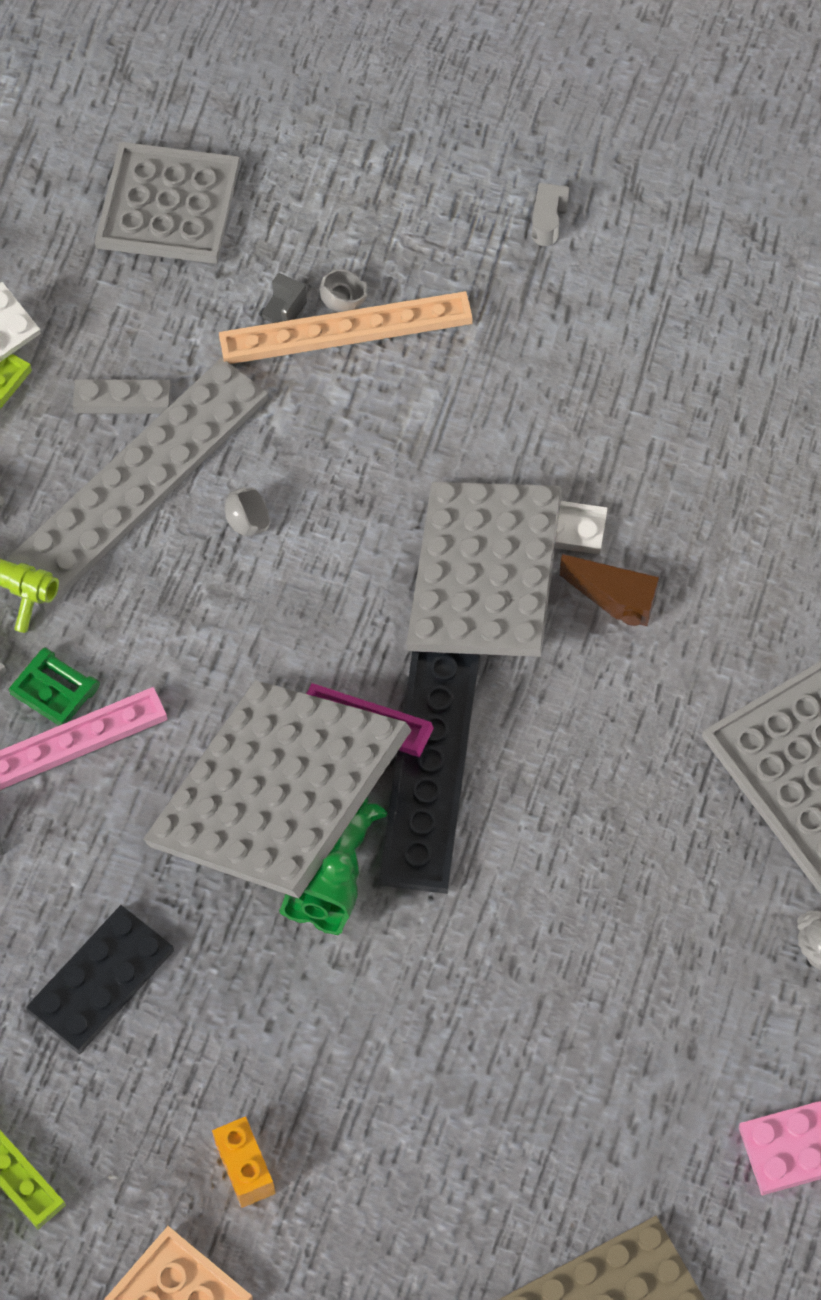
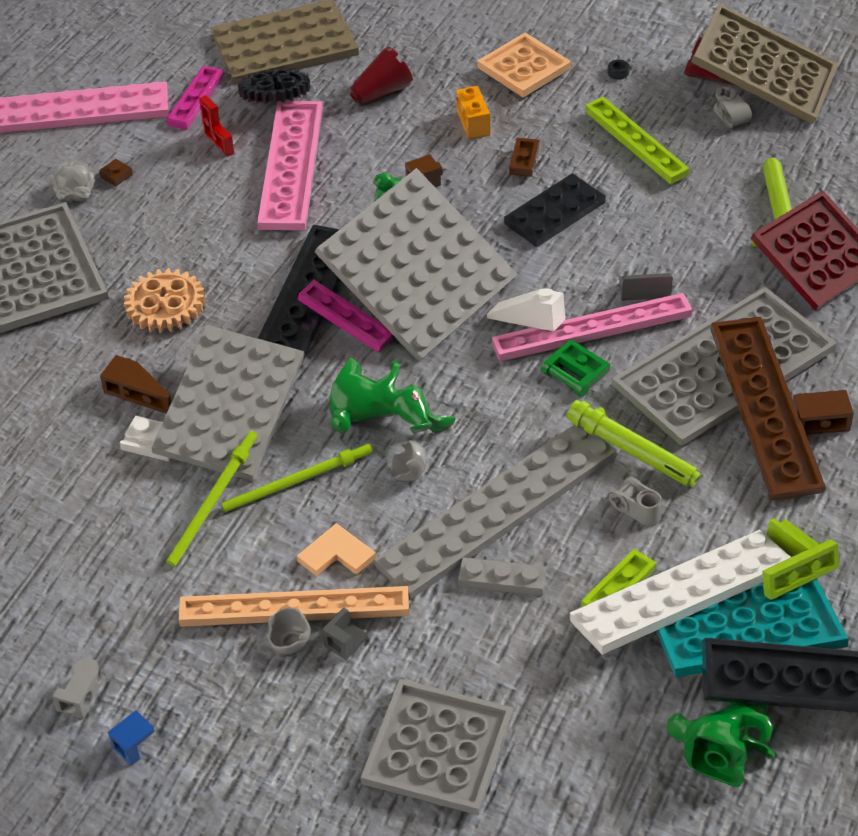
camera: 170 degrees left, 15 degrees down
none -> reddish brown plate [99,159,133,187]
none -> blue panel [108,710,155,766]
none -> light nougat gear [124,268,205,333]
none -> dark pink tile [166,66,224,130]
none -> lime bar [166,431,258,567]
none -> red tile [199,95,235,157]
none -> lime bar [221,443,373,513]
none -> black gear [237,68,310,104]
none -> bright pink plate [257,101,323,231]
none -> light nougat tile [297,523,376,576]
none -> green animal [329,357,456,433]
none -> dark red cone [350,47,413,105]
none -> reddish brown brick [405,154,443,188]
none -> white slope [487,288,565,331]
none -> reddish brown plate [509,137,540,177]

